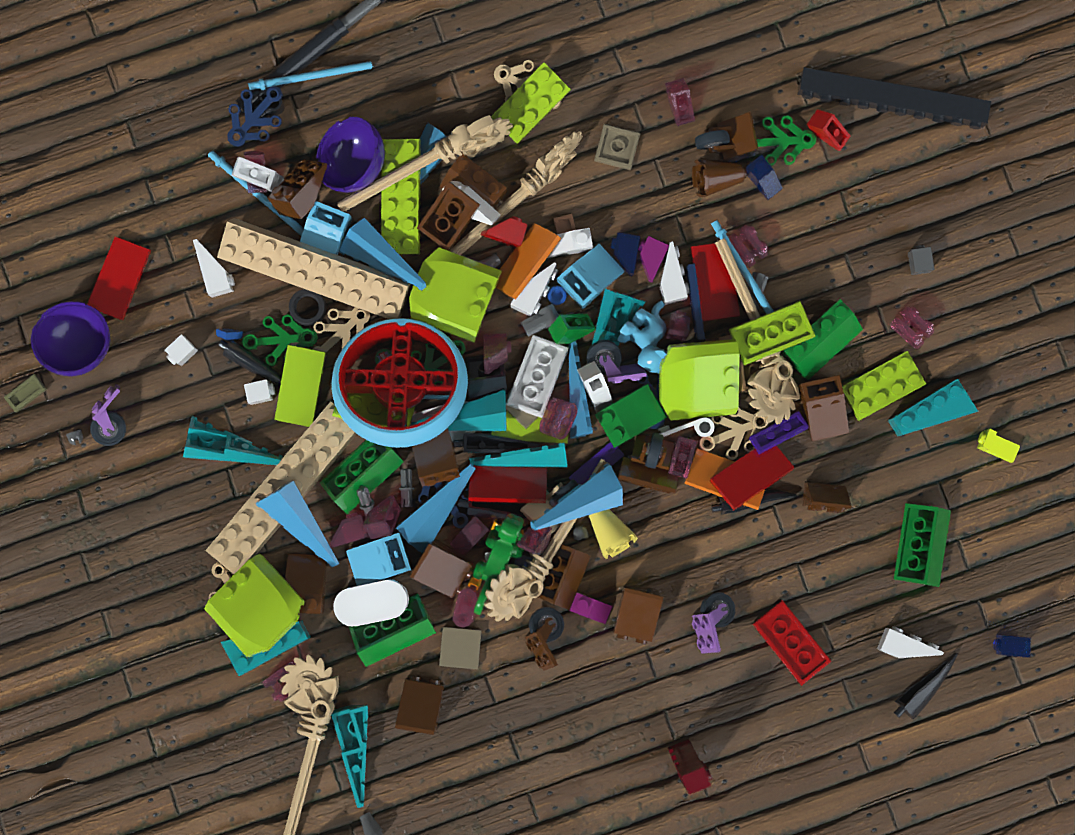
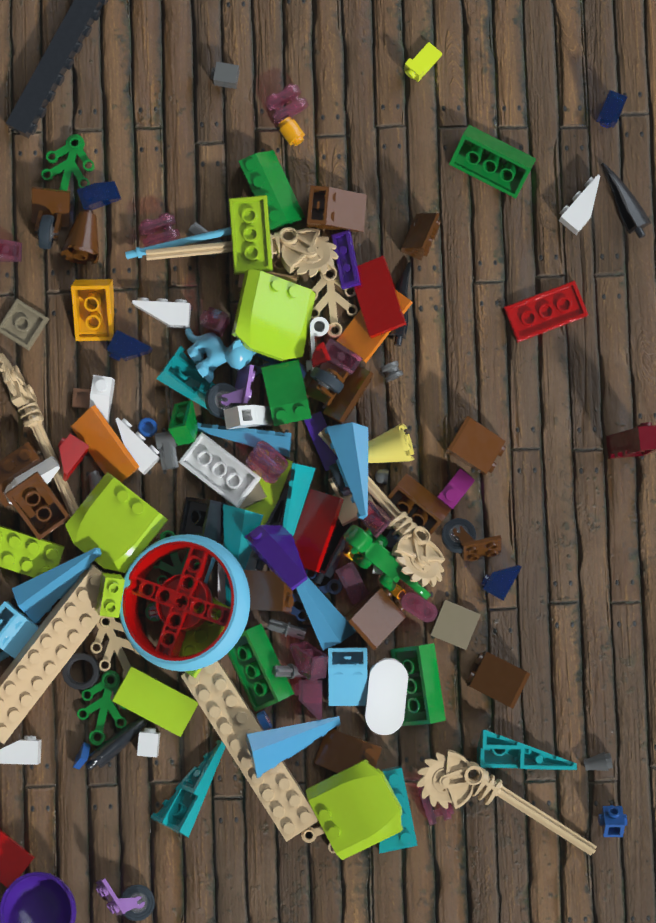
camera: 75 degrees left, 0 degrees up
white brick [165,334,198,366] -> none
slope [484,333,511,374] -> none
medium azure slope [557,244,625,309] -> none
magenta slope [638,236,669,283] -> none
dark blue tile [686,264,705,343] -> none
red tile [691,243,740,322] -> none
medium lavender plate [692,592,735,653] -> none
red slope [807,109,850,151] -> none
lime plate [842,351,926,421] -> none
teal wedge [888,379,978,436] -> none
none -> light orange slope [71,279,114,341]
none -> lime brick [96,573,125,618]
none -> dark purple wedge [245,525,308,591]
none -> blue tile [257,710,272,730]
none -> light orange brick [278,117,305,146]
none -> red tile [311,342,331,367]
none -> dark grey wheel [380,361,404,382]
none -> clear blue slope [481,565,522,601]

